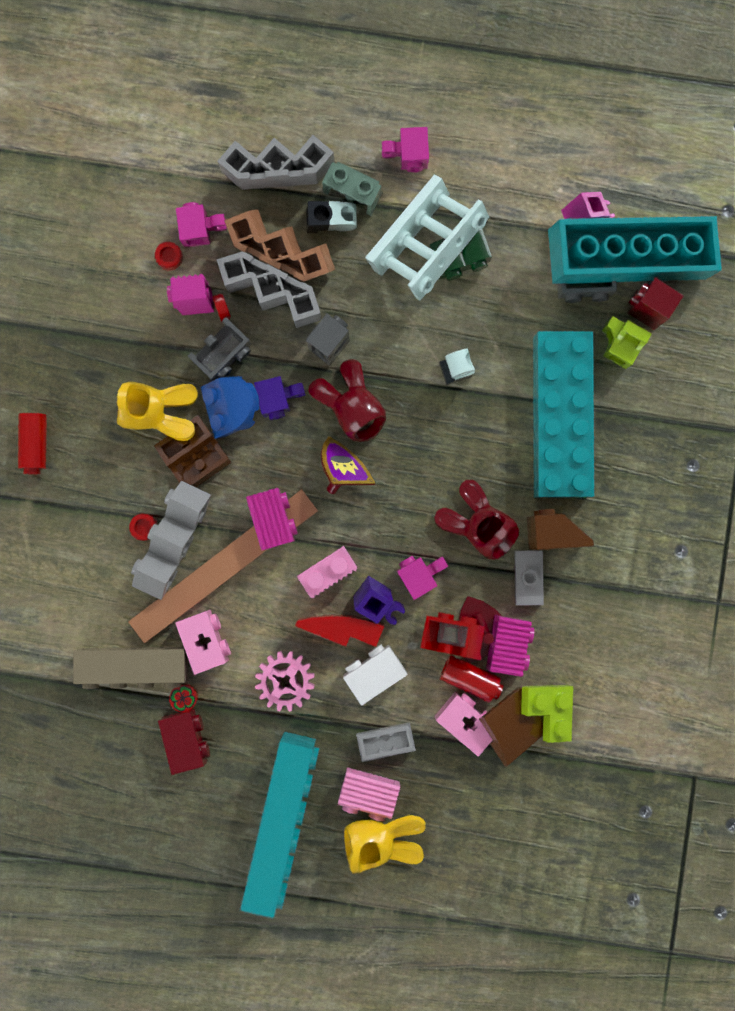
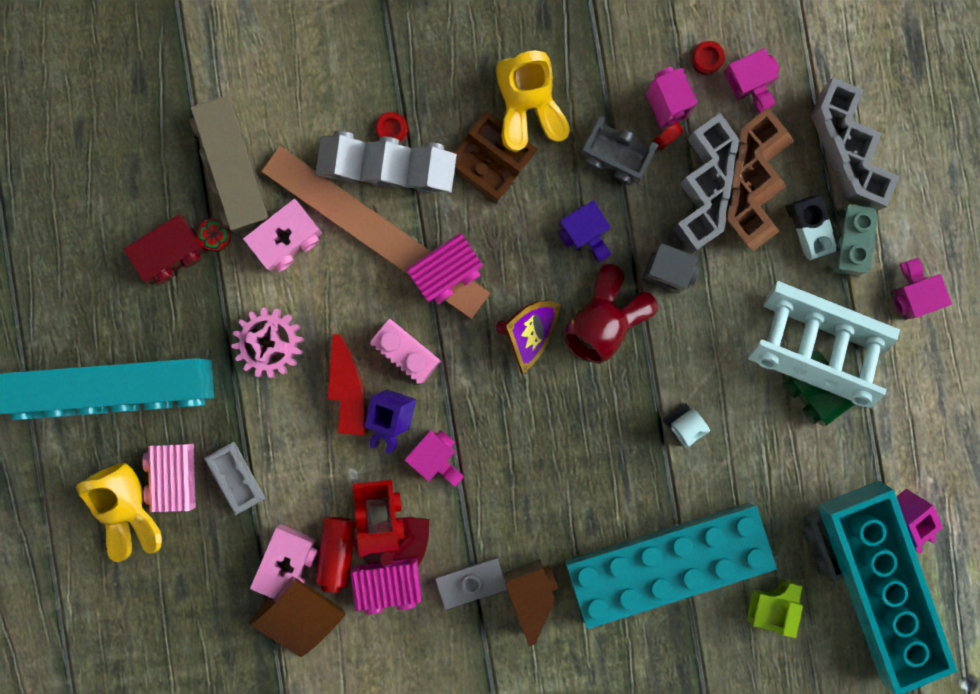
camera: 75 degrees right, 0 degrees up
blue slope [200,376,259,439] -> none
white brick [343,644,408,706] -> none
dark red piece [434,480,519,560] -> none
lime plate [521,685,573,743] -> none
dark red brick [627,278,684,330] -> none

